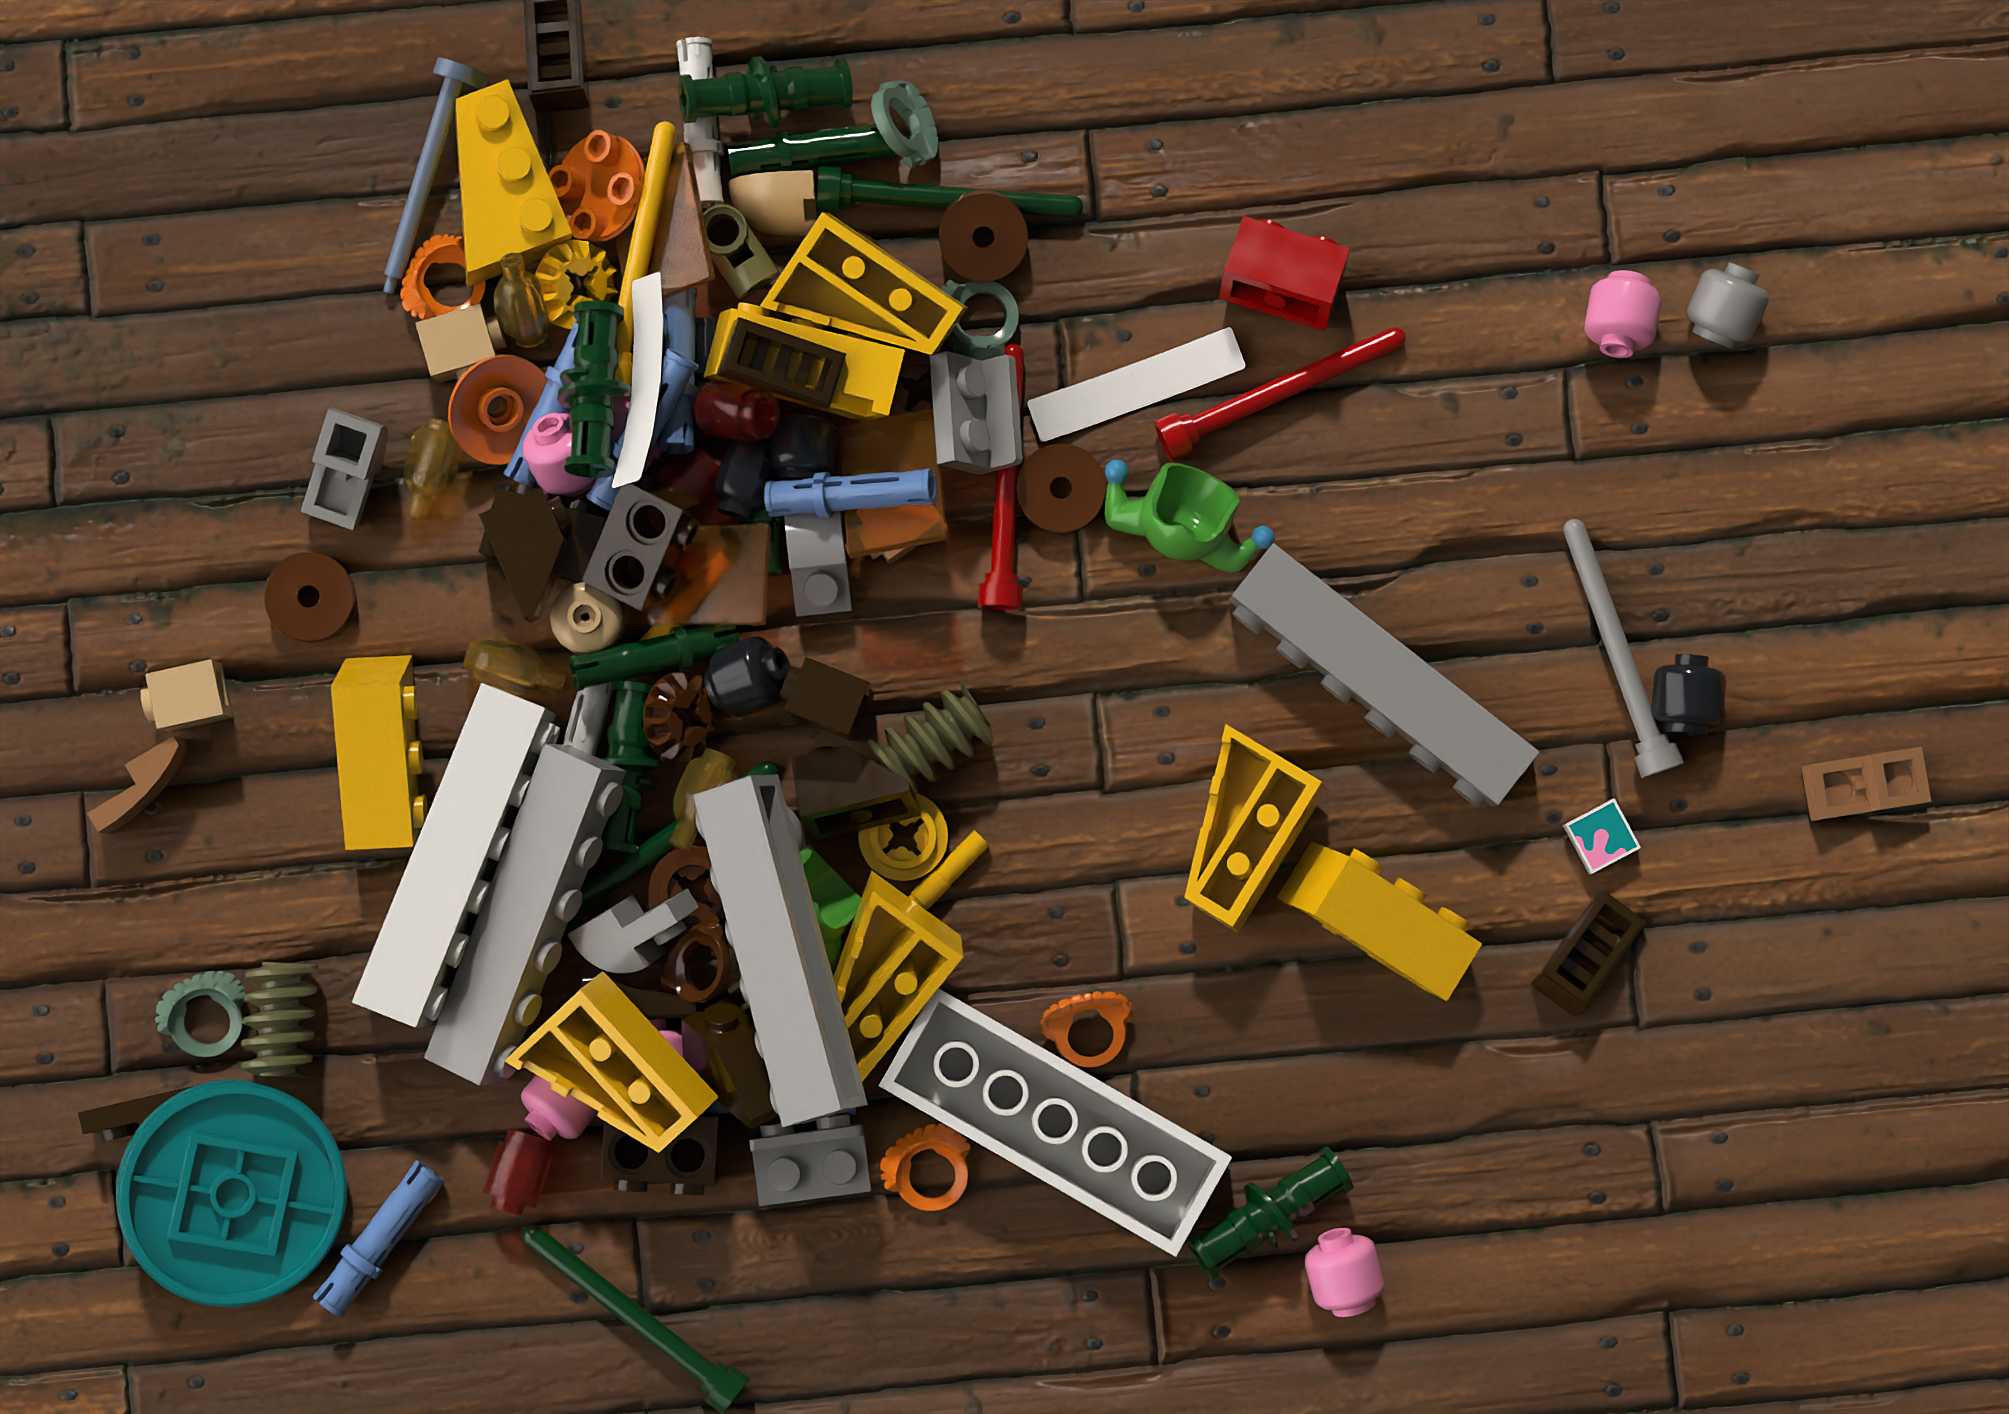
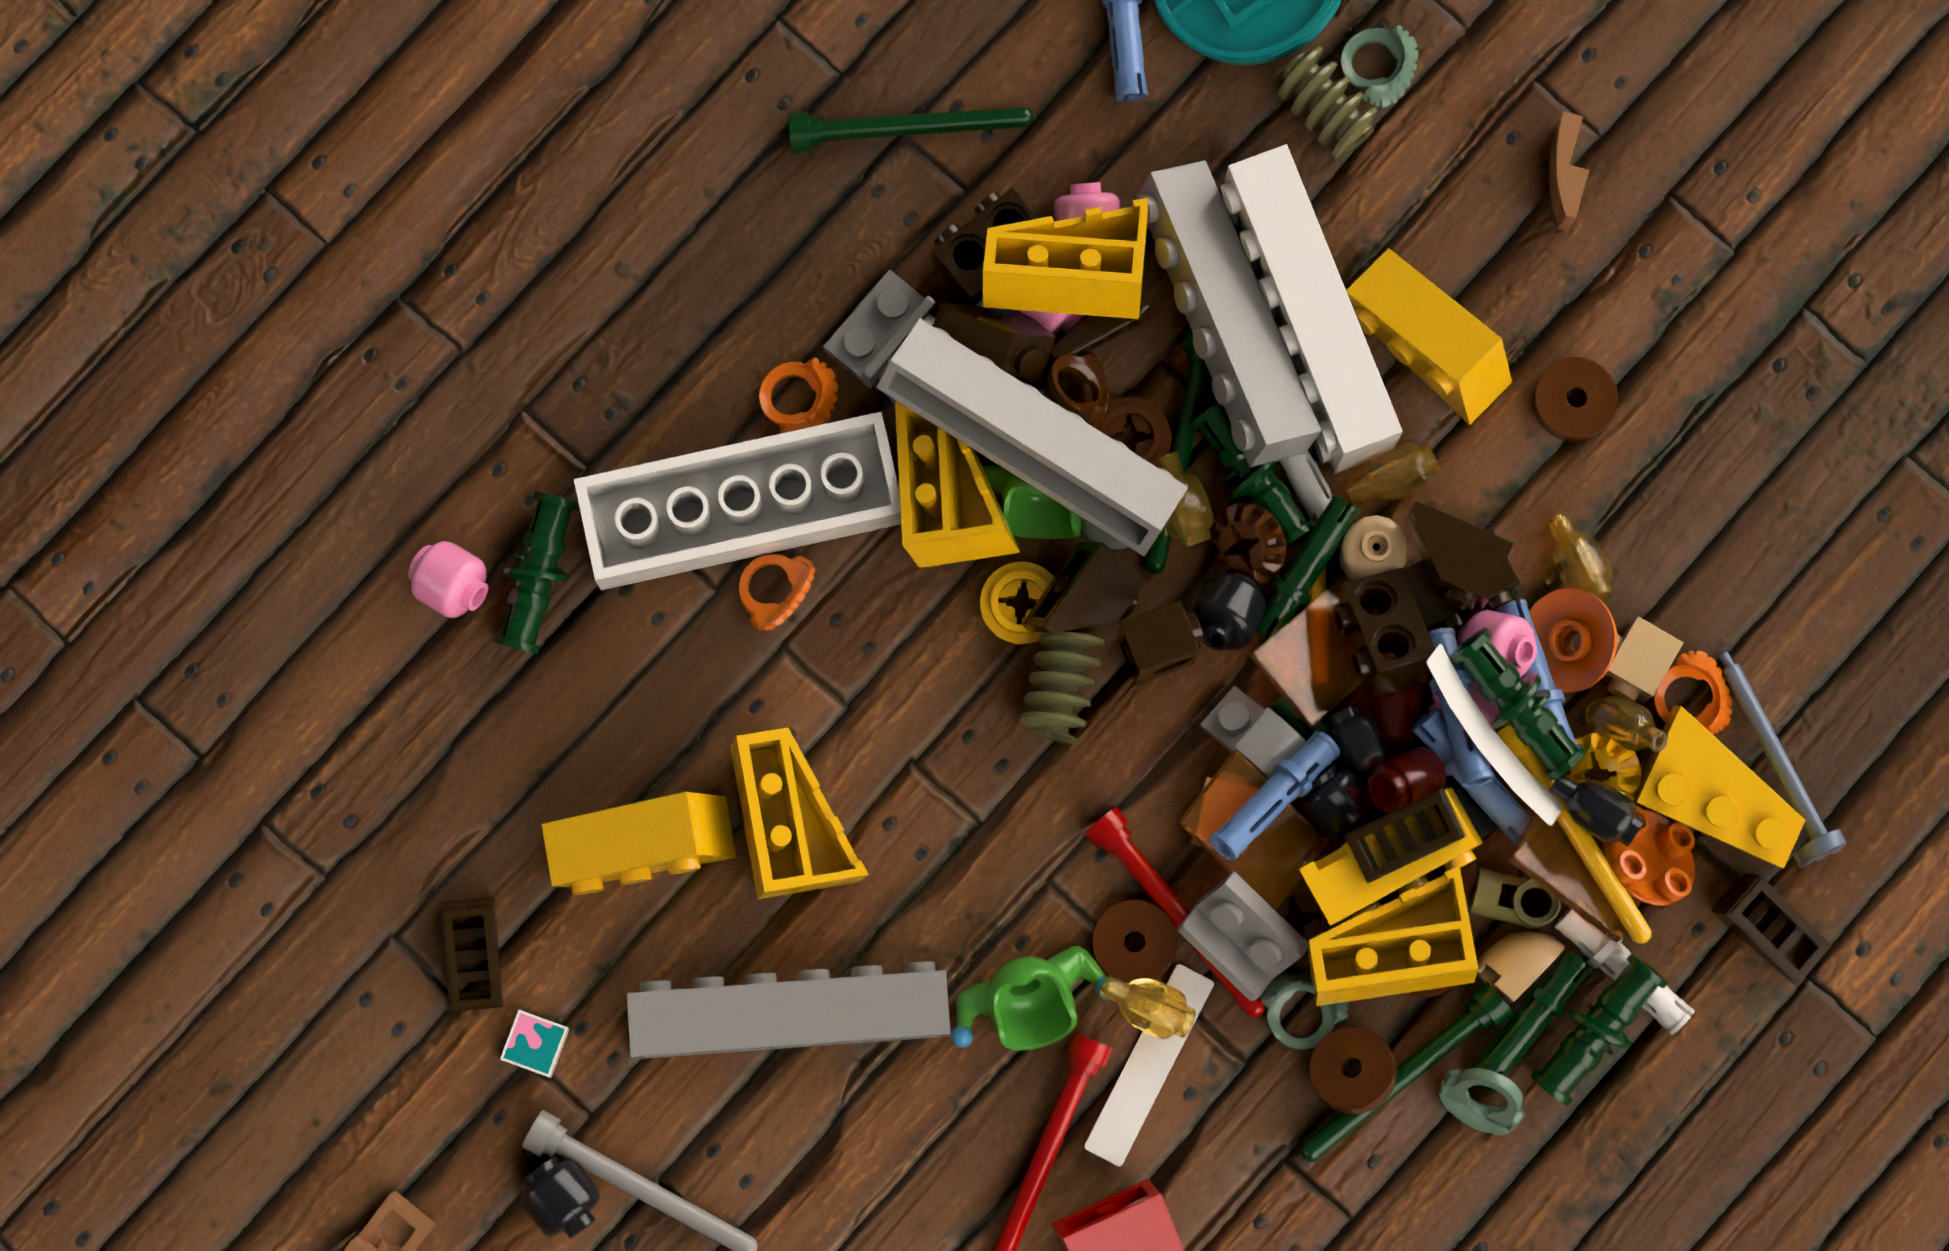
camera: 140 degrees right, 5 degrees down
tan brick [140,659,233,732] -> none
light grey brick [300,407,388,530] -> none
clear red brick [483,1129,553,1216] -> none
light grey brick [567,888,699,973] -> none
yellow piece [908,830,990,910] -> none
none -> clear yellow plant [1100,976,1196,1039]
none -> black plant [1548,775,1645,847]

